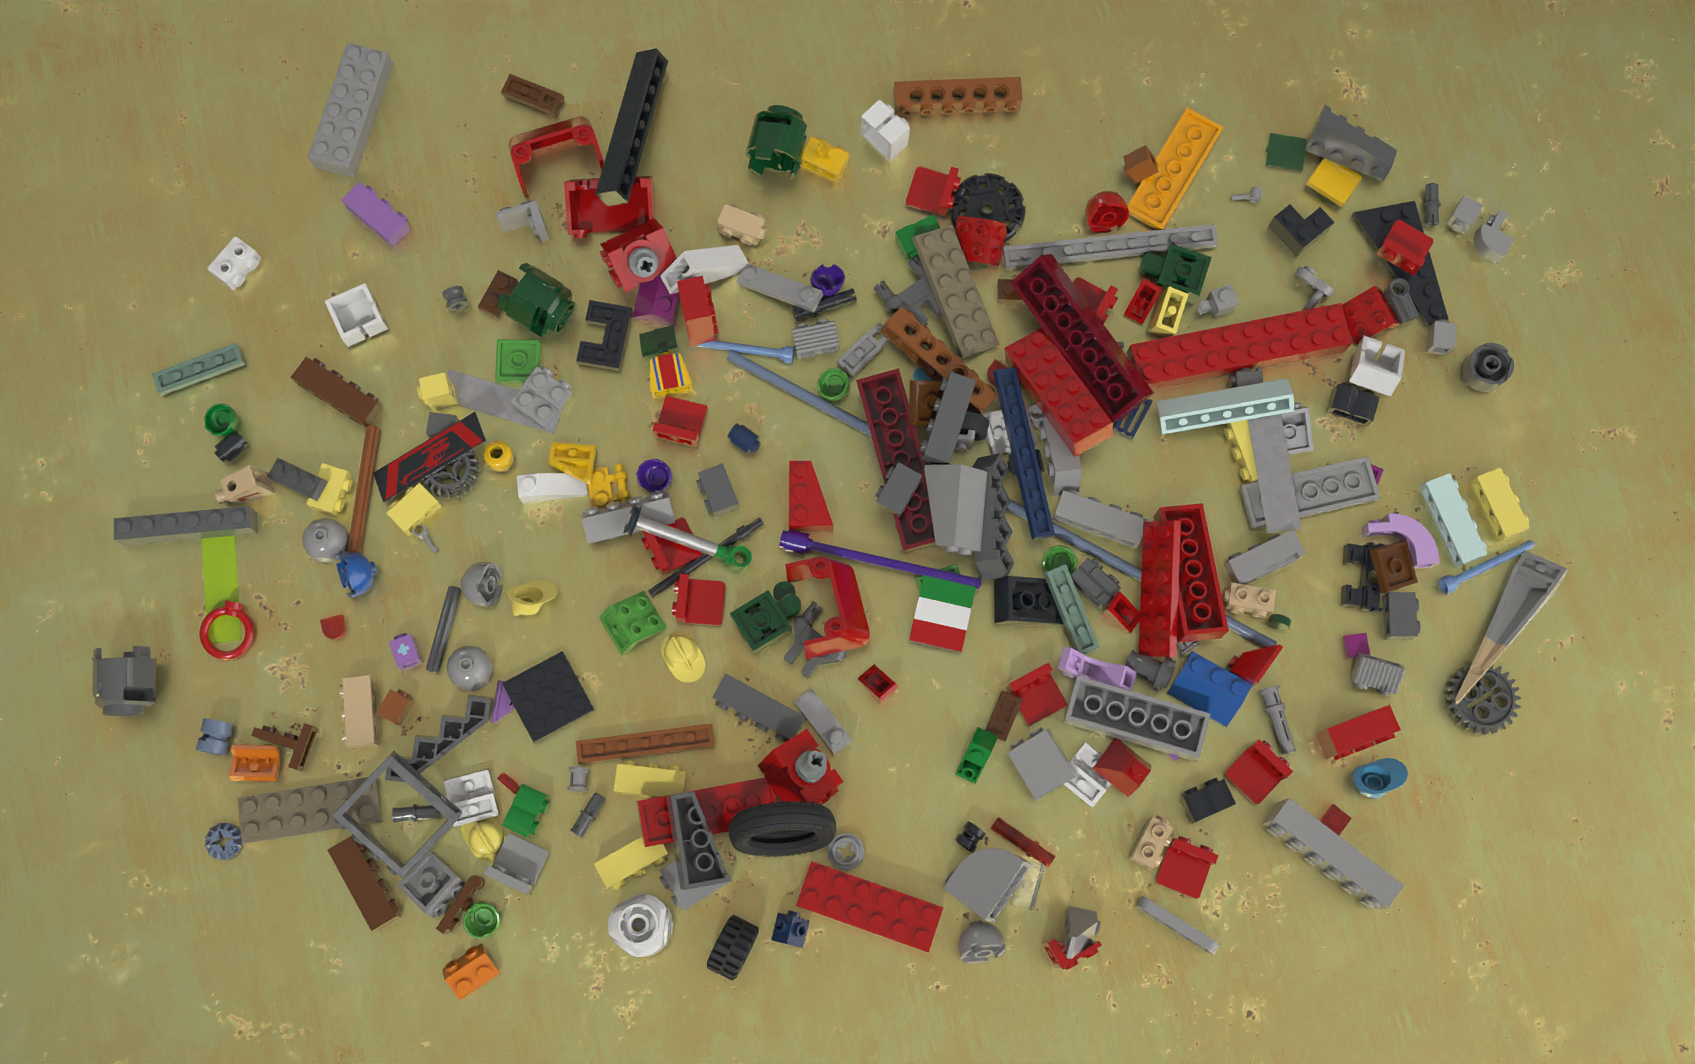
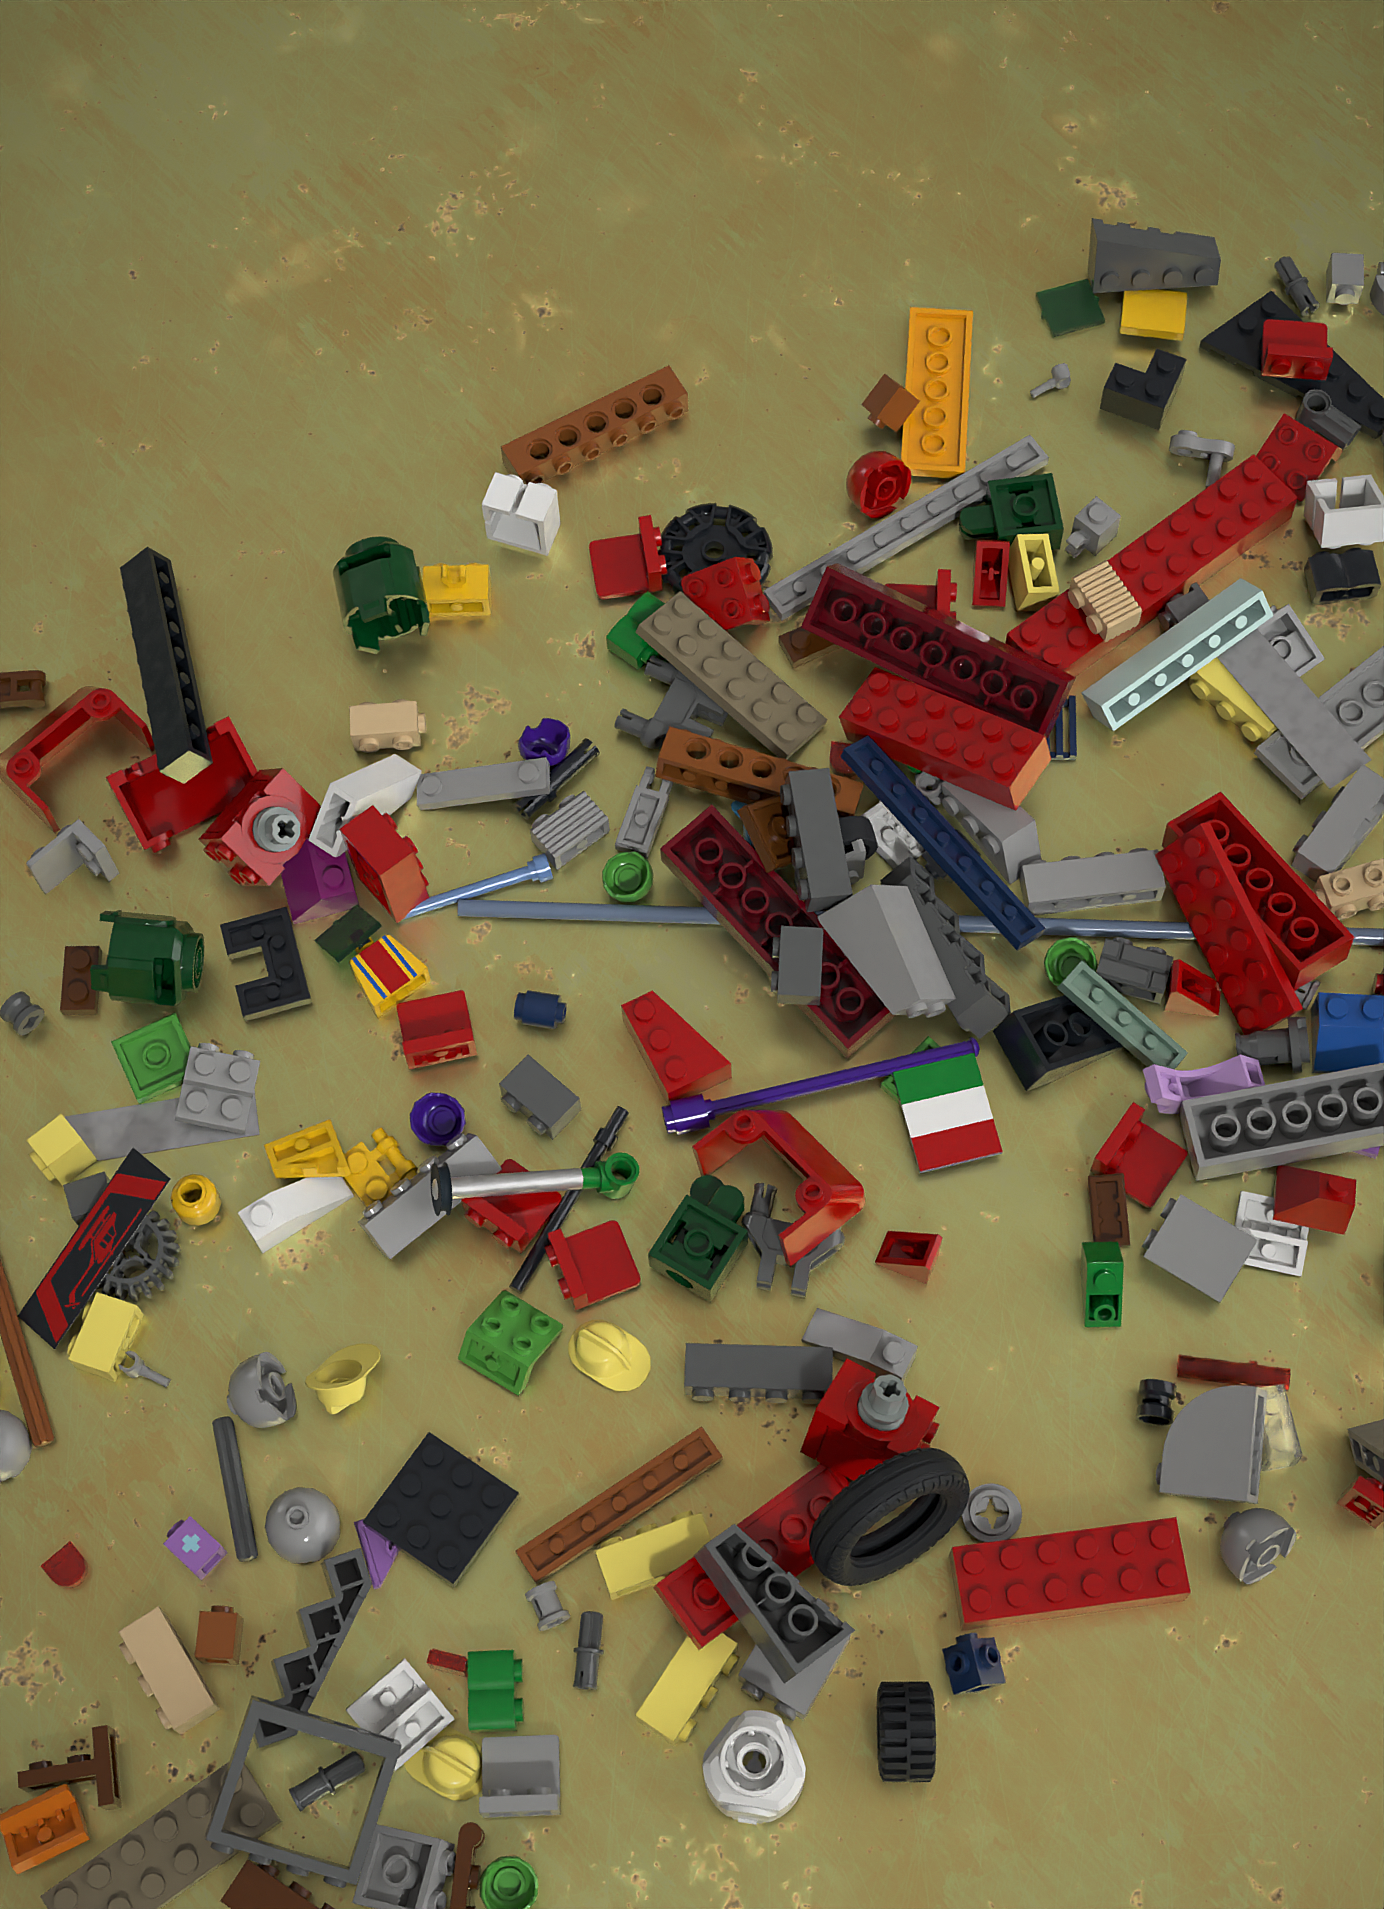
camera: 20 degrees left, 10 degrees down
blue cylinder [336,552,377,598] -> none
none -> tan brick [1068,560,1142,642]

